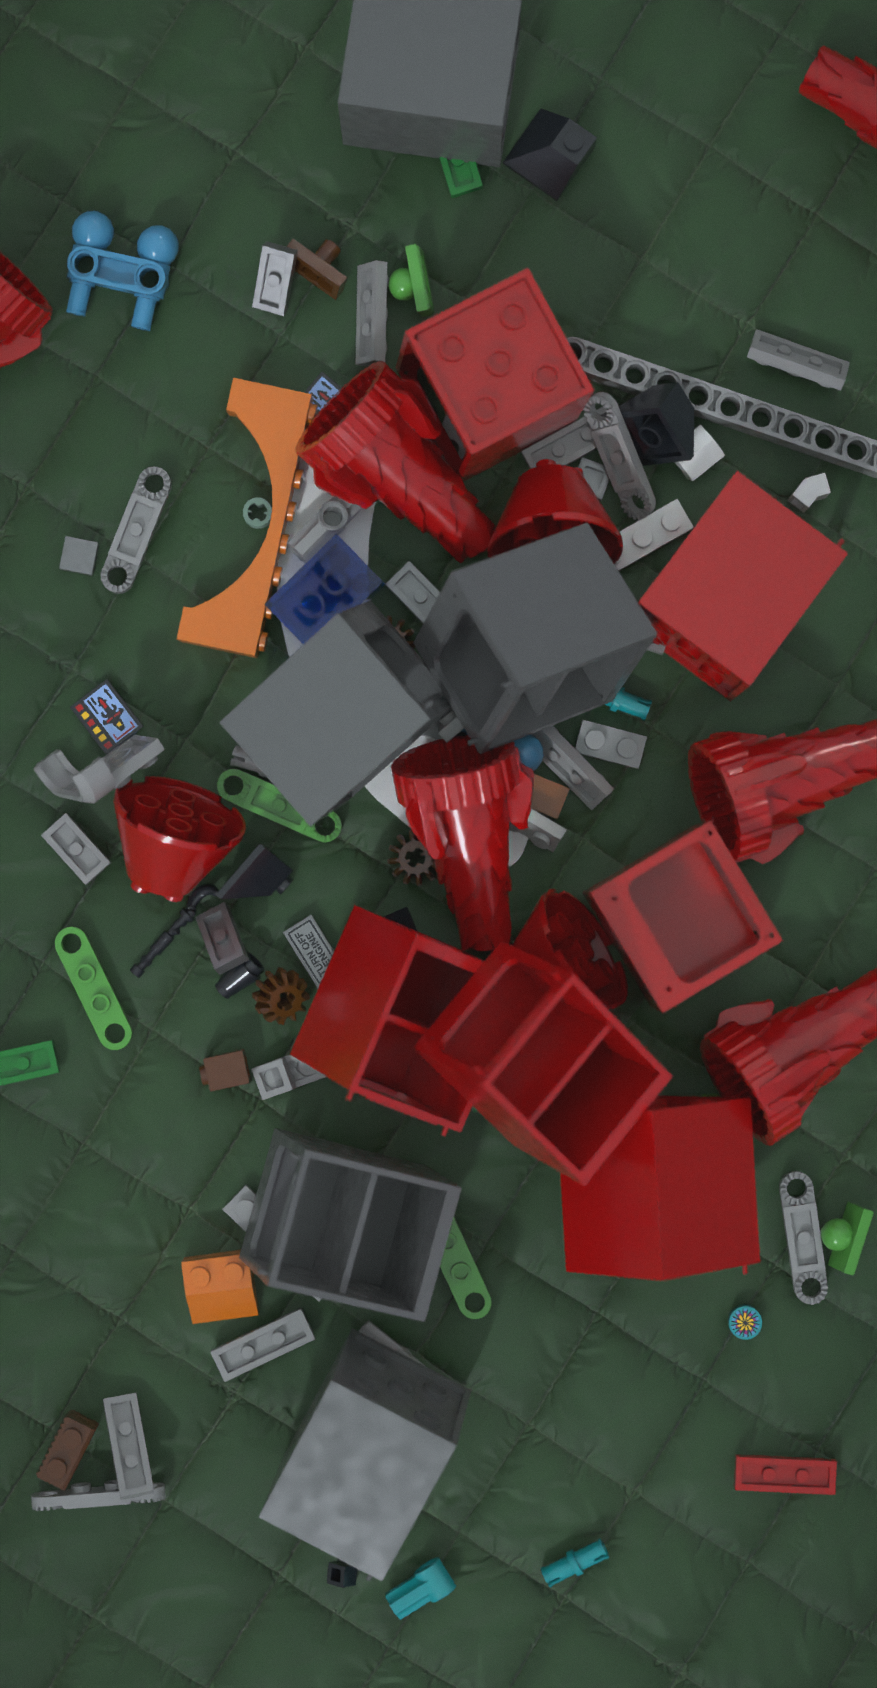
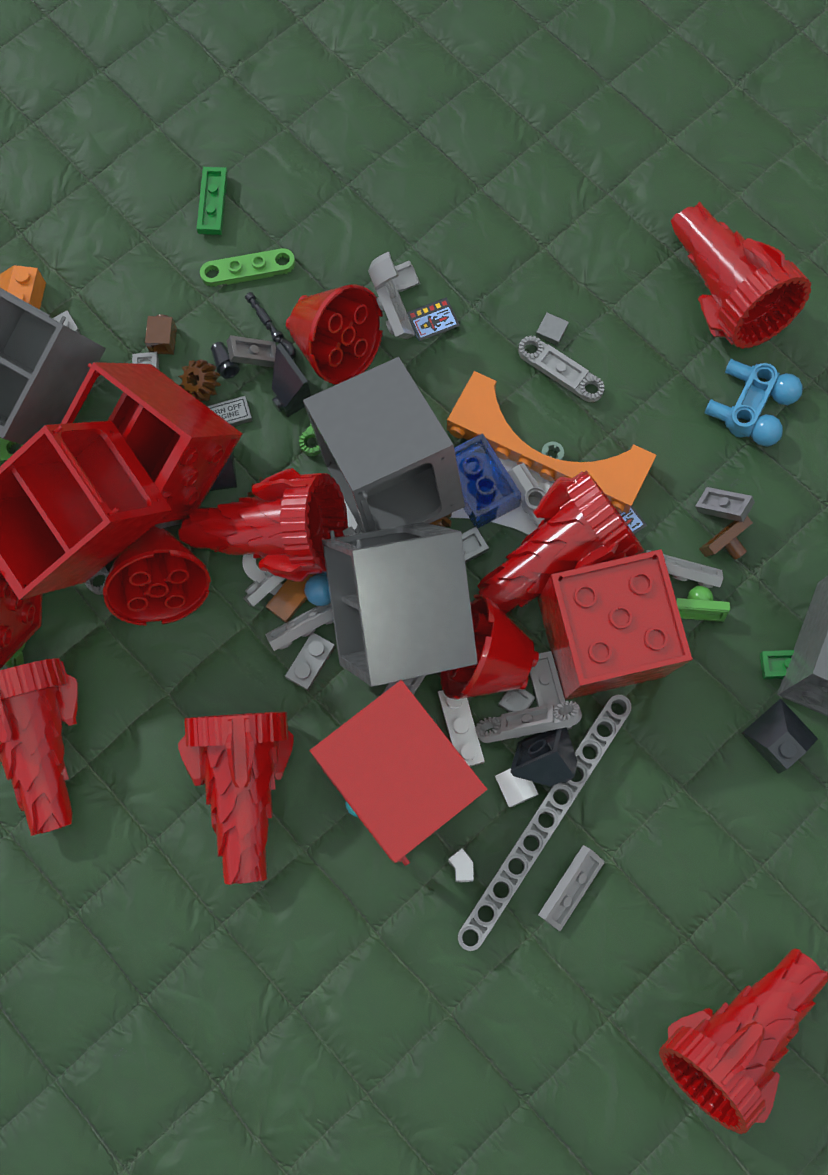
camera: 110 degrees right, 15 degrees down
light grey plate [41,813,112,885] -> none
red piece [582,821,783,1013] -> none
teal pin [604,687,652,720] -> none

